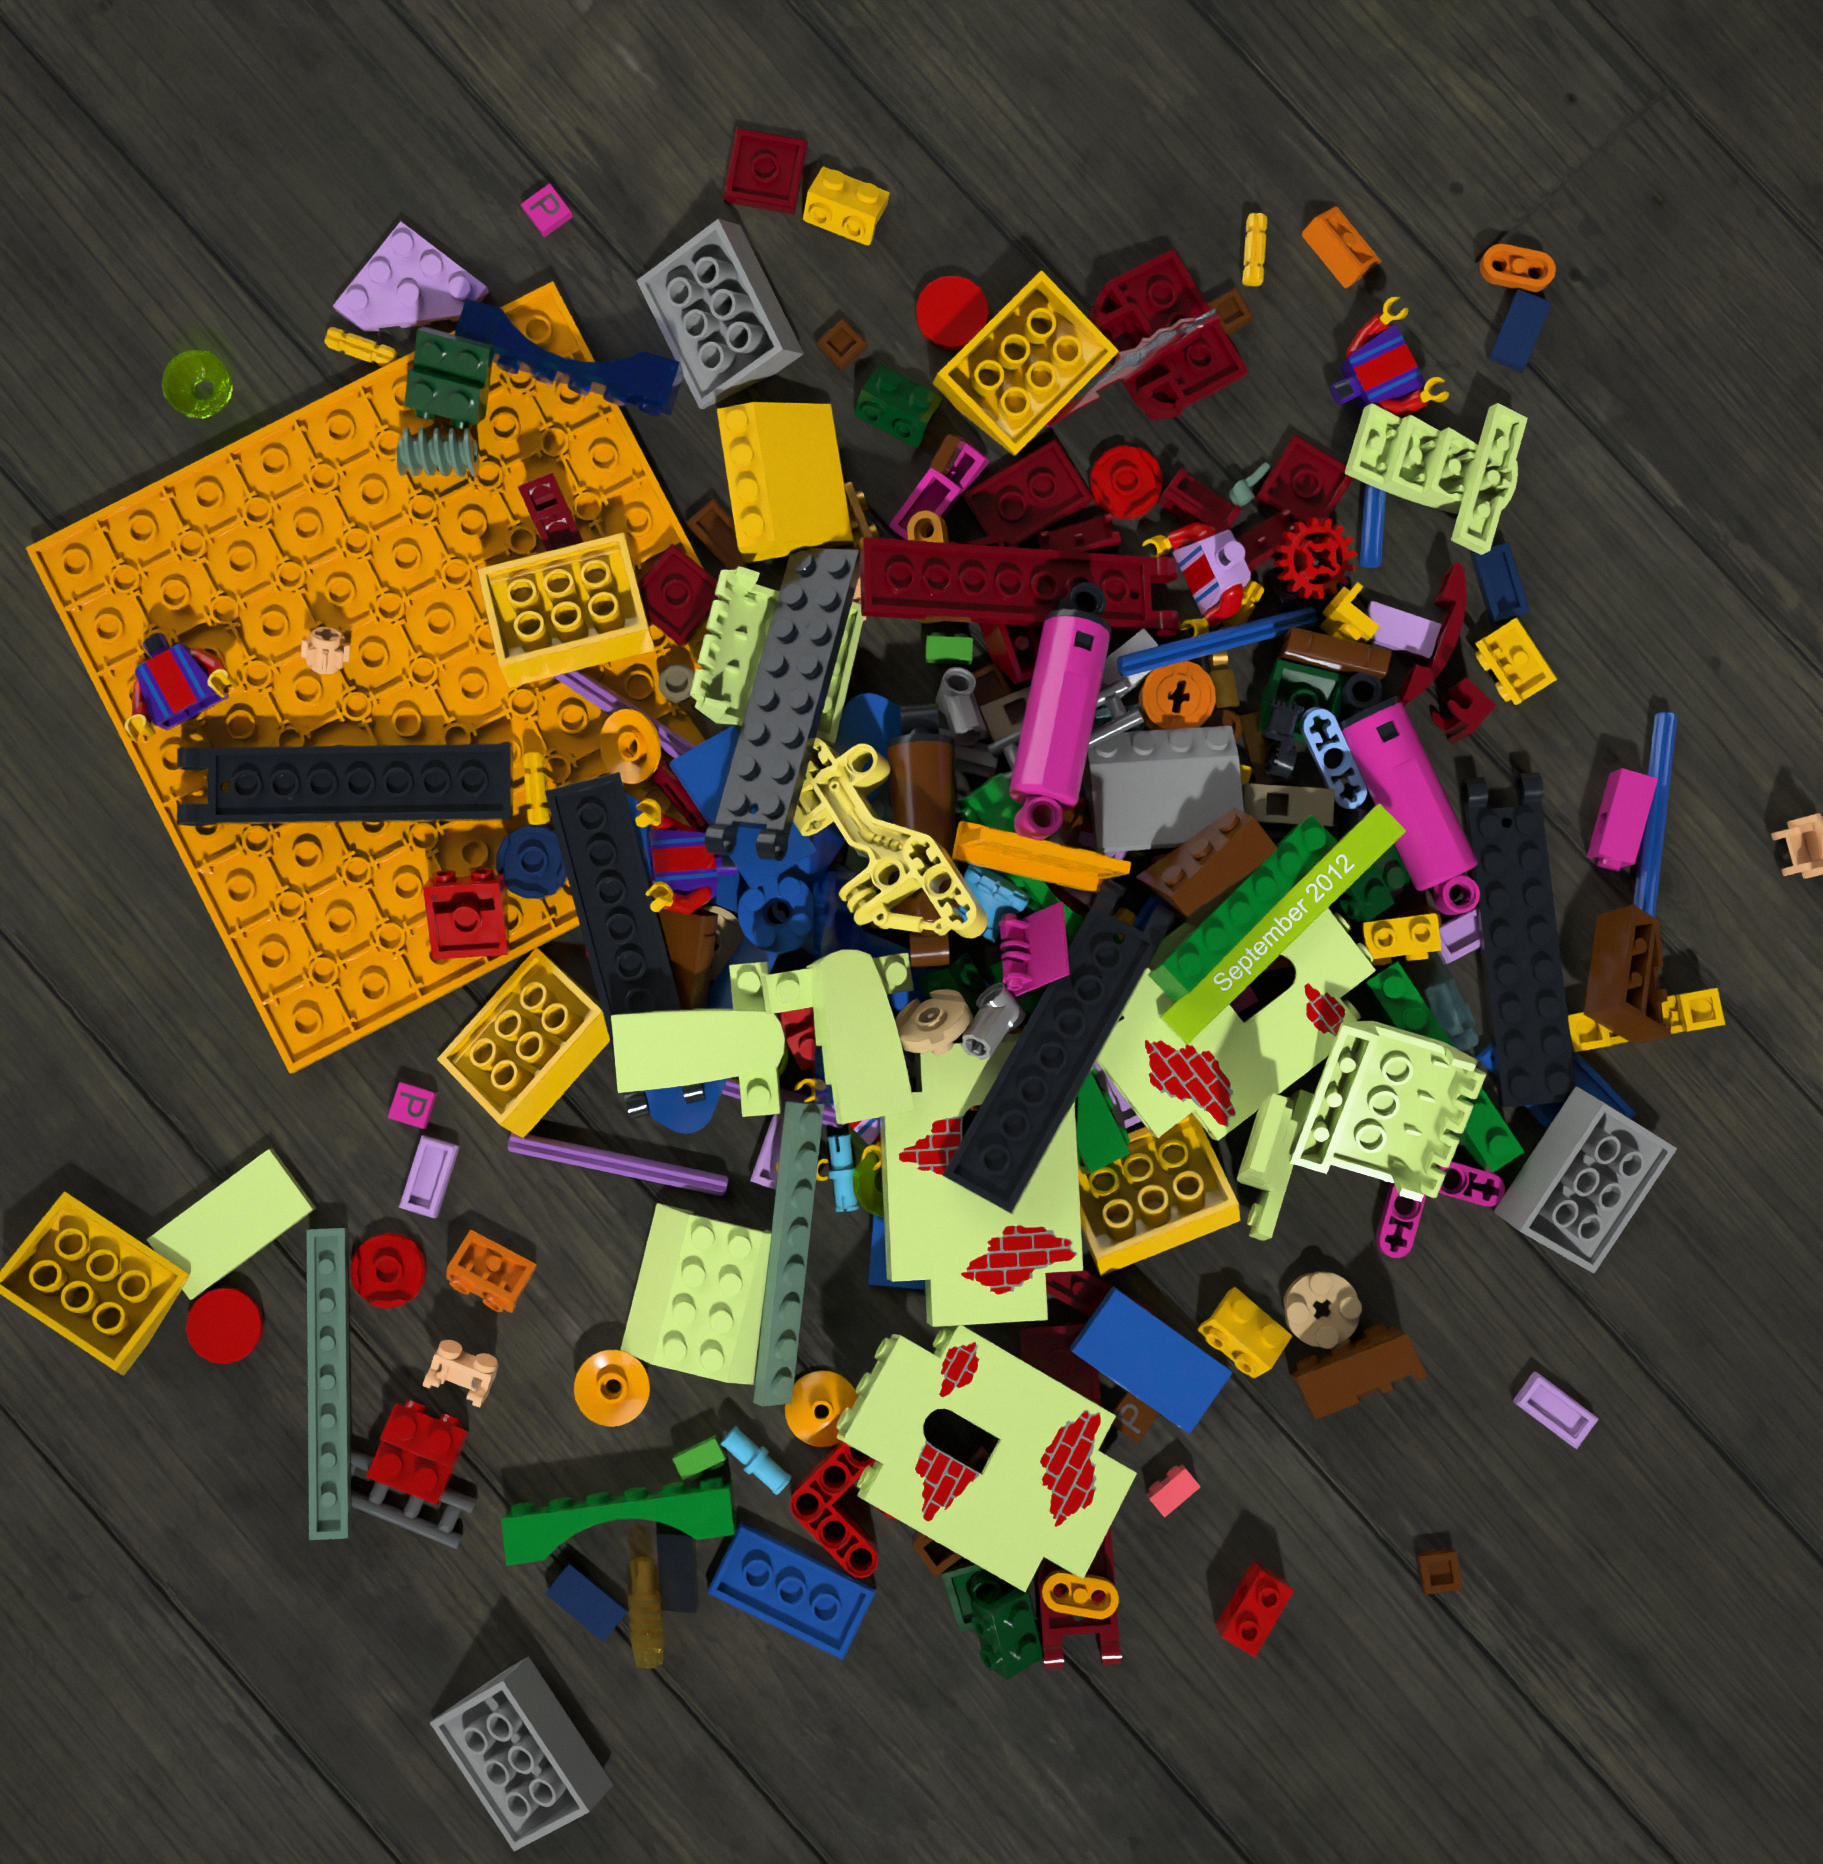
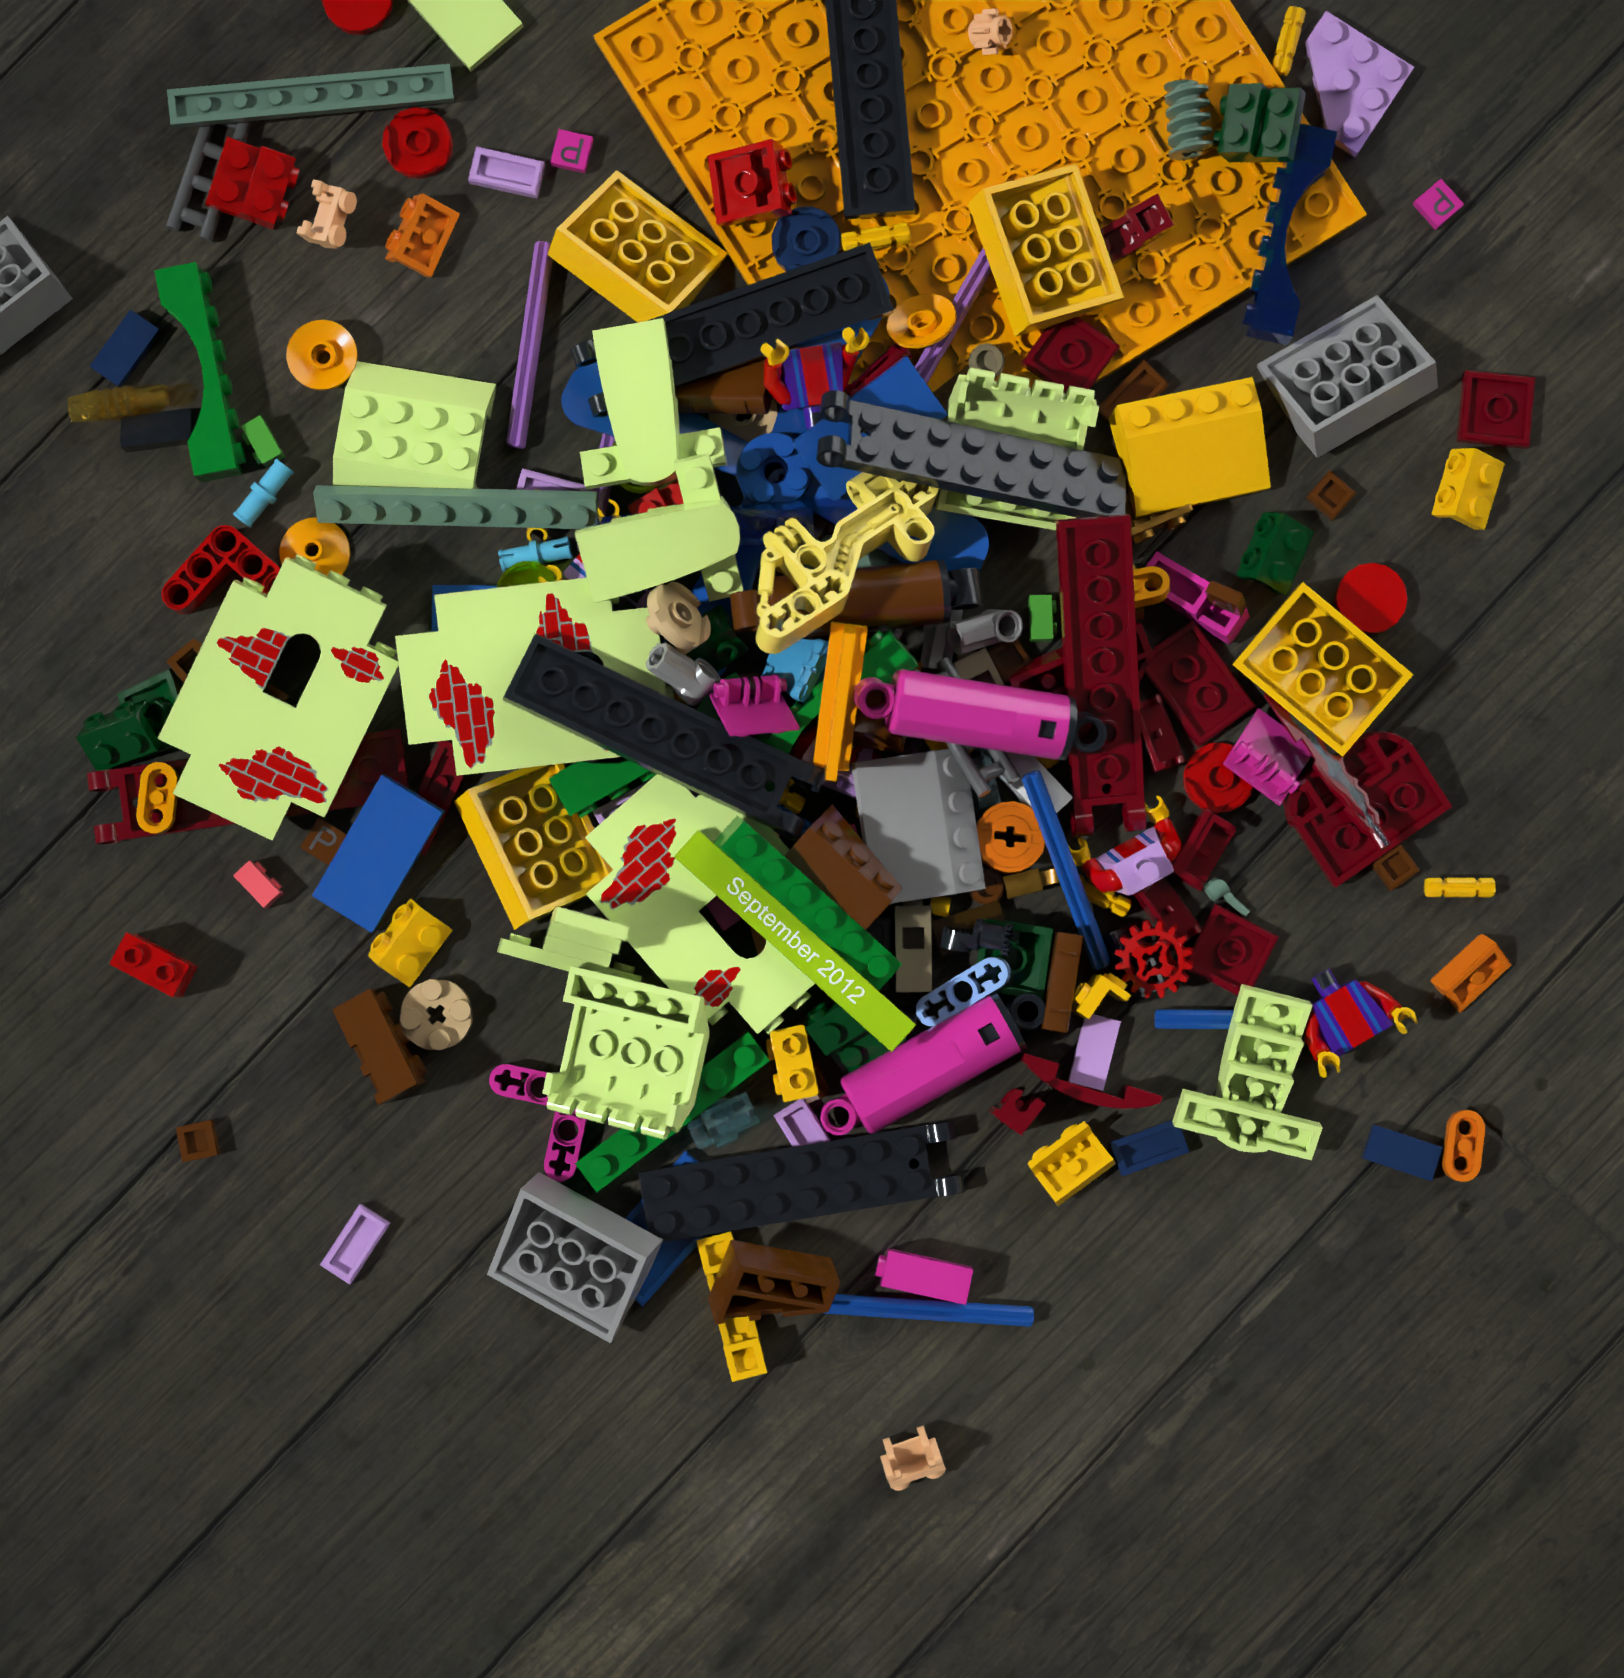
camera: 90 degrees right, 0 degrees up
blue tile [707,1521,877,1660] -> none
none -> dark pink hinge [1223,708,1311,806]

